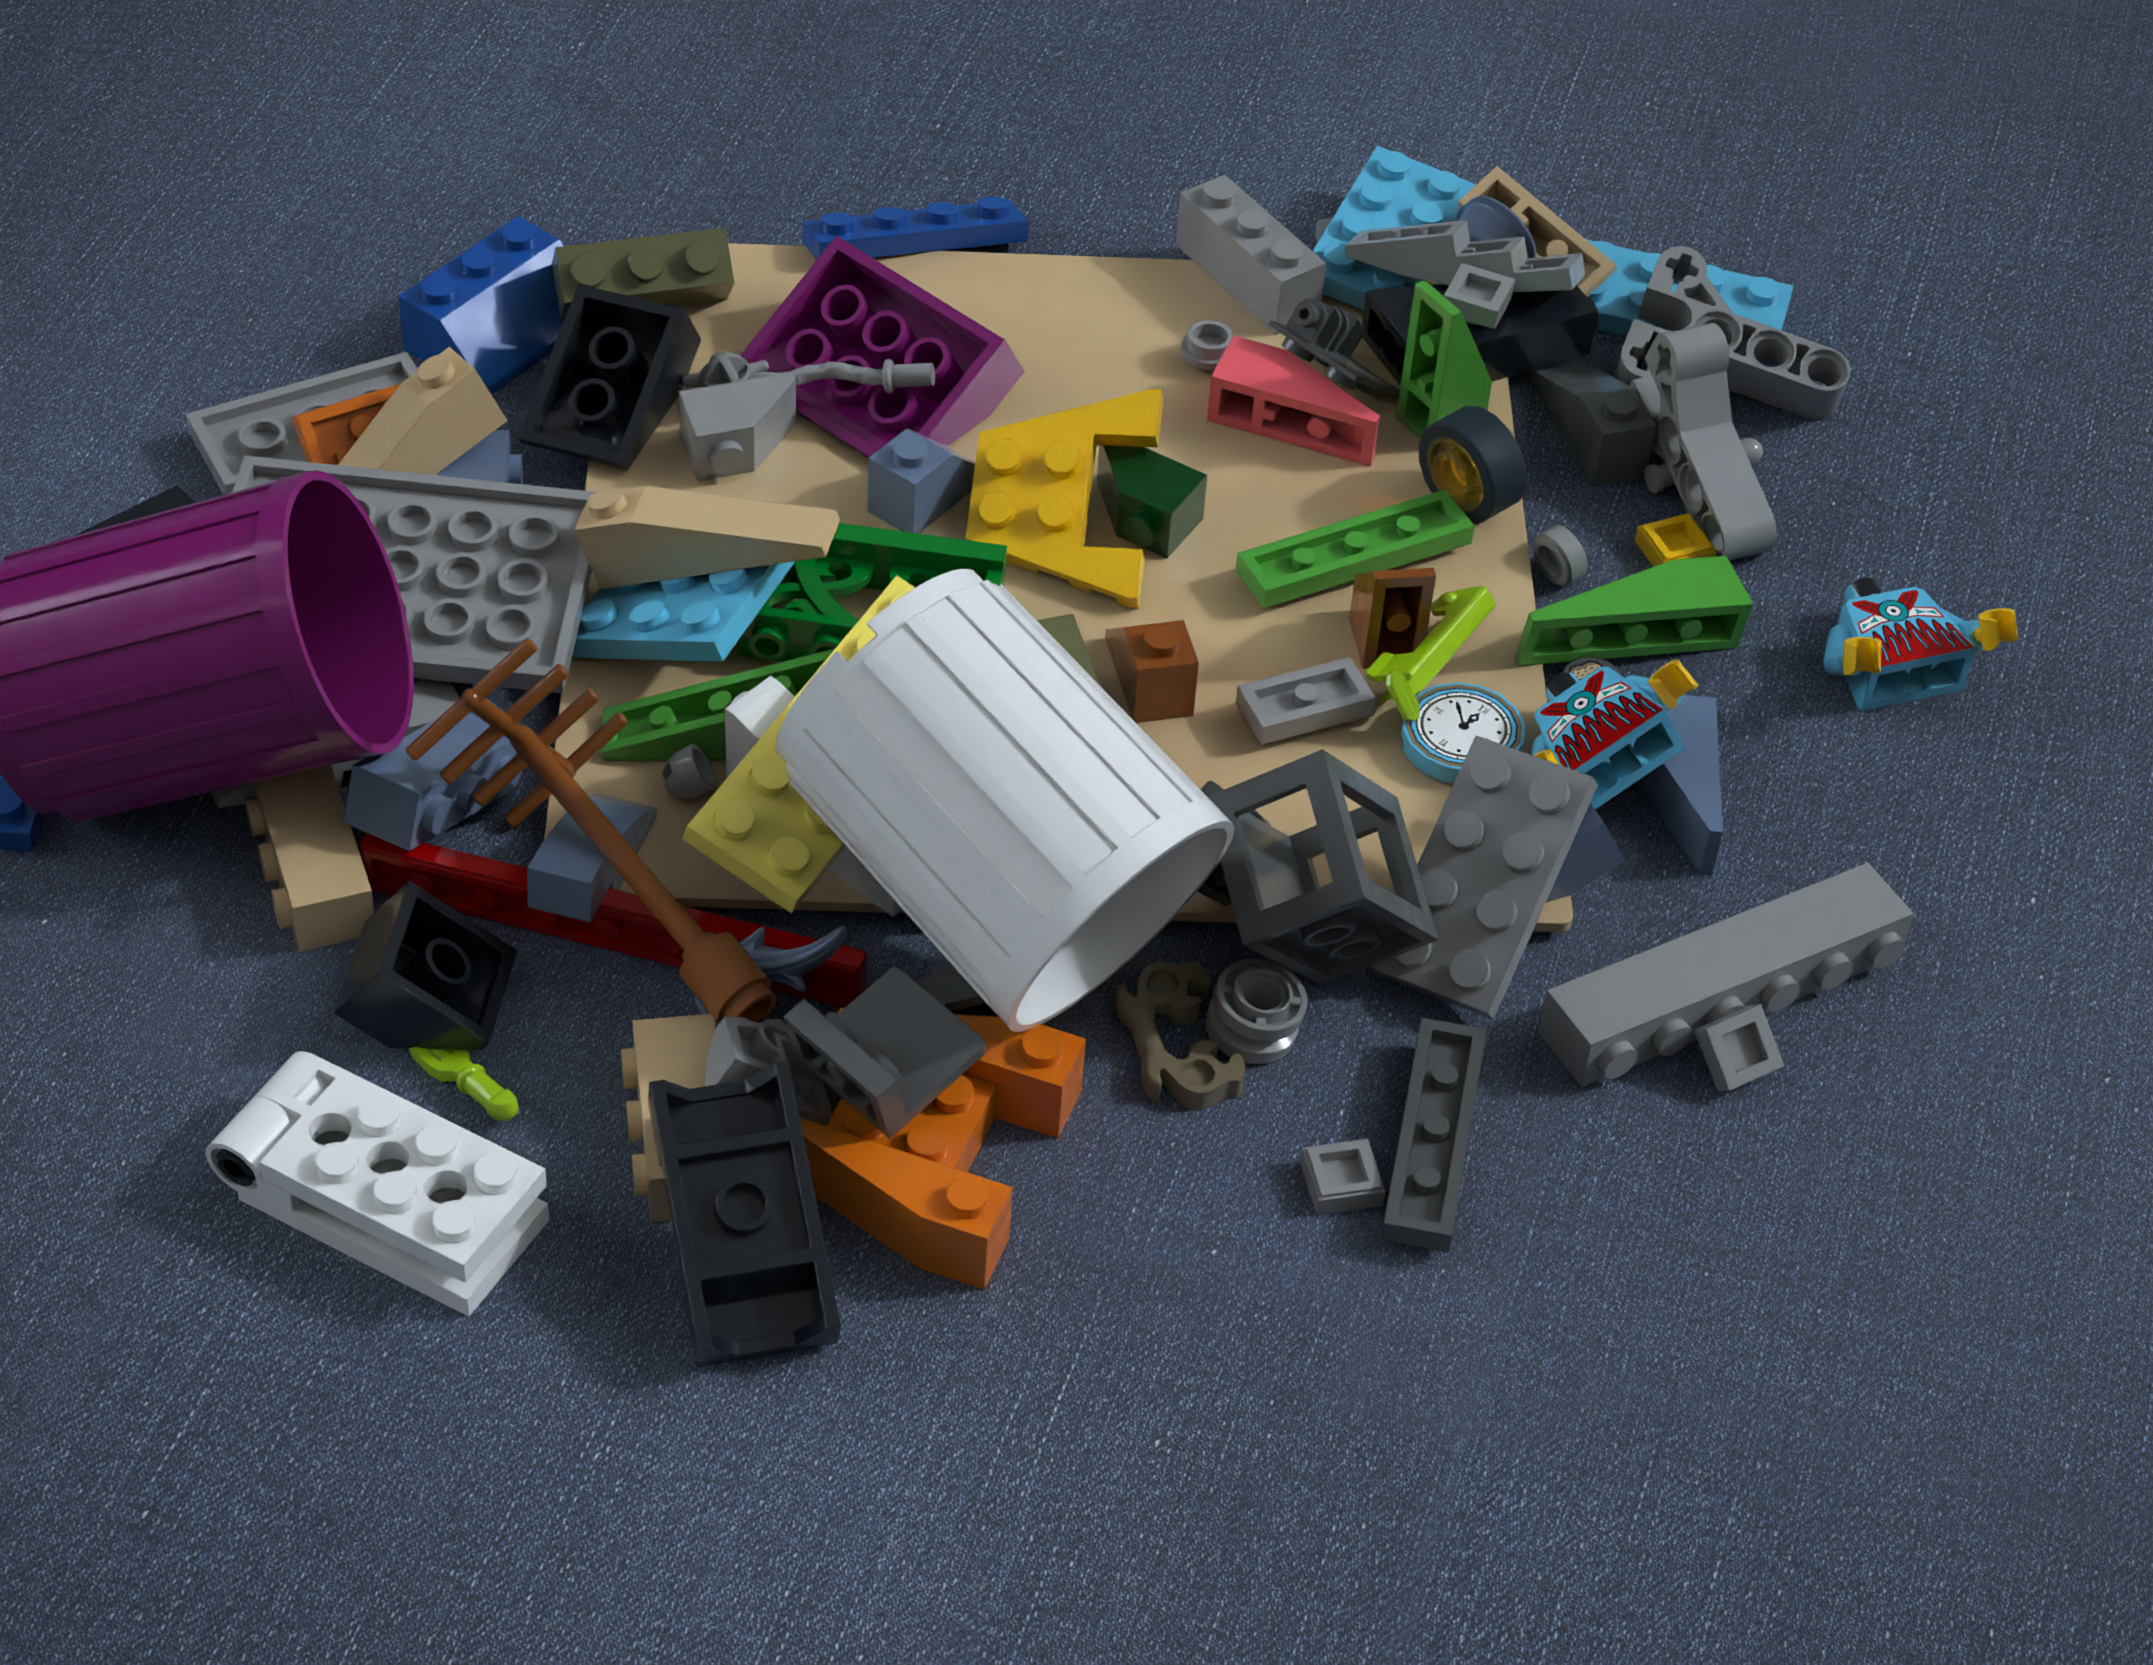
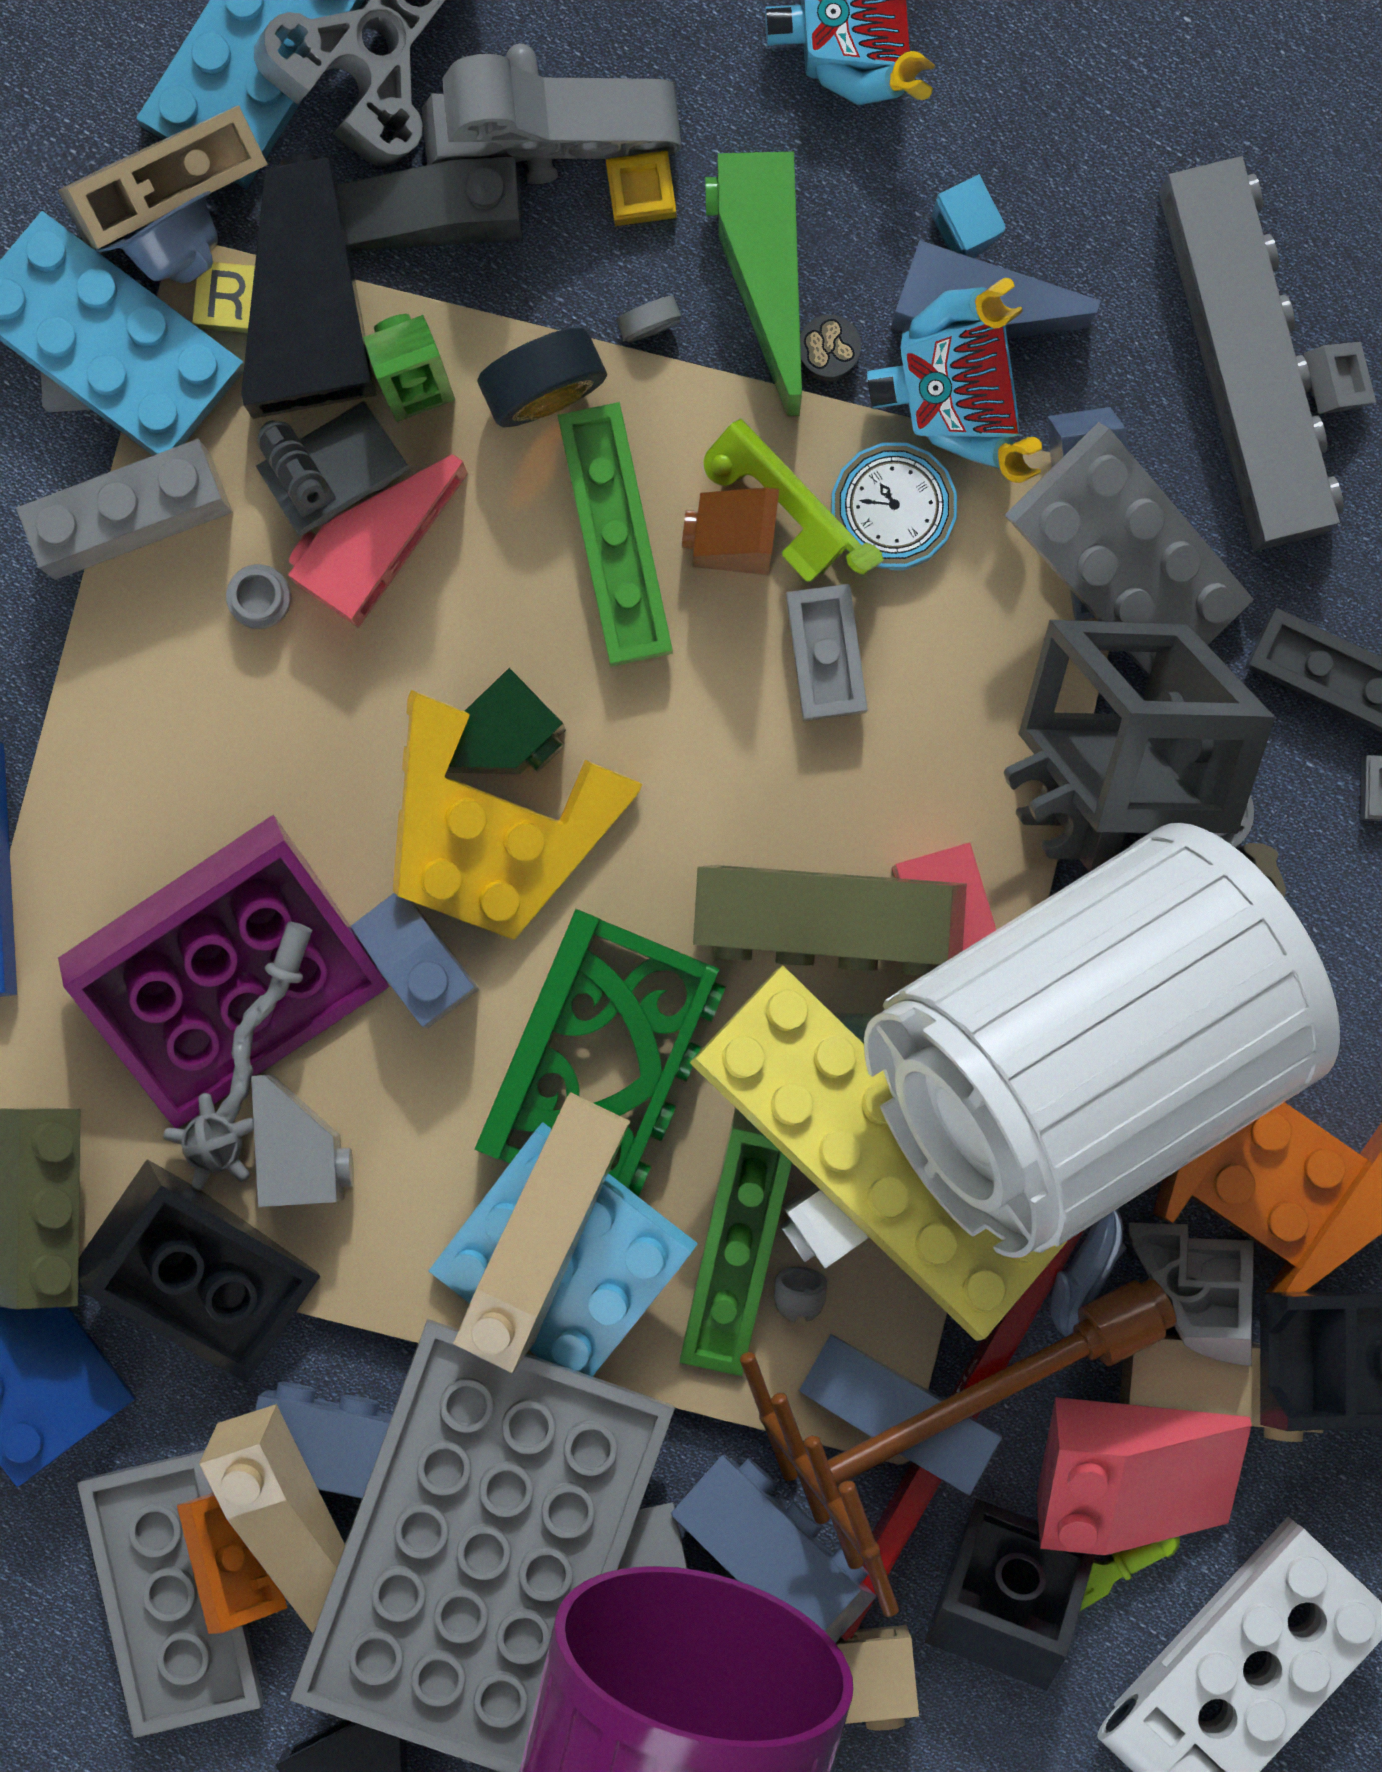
camera: 75 degrees left, 40 degrees up
dark grey bracket [783,967,987,1139] -> none
dark orange slope [1105,620,1199,723] -> none
light grey slope [1345,220,1585,292] -> none
light grey plate [1444,263,1516,329] -> none
none -> medium azure slope [931,174,1005,258]
none -> coral slope [1037,1397,1252,1555]

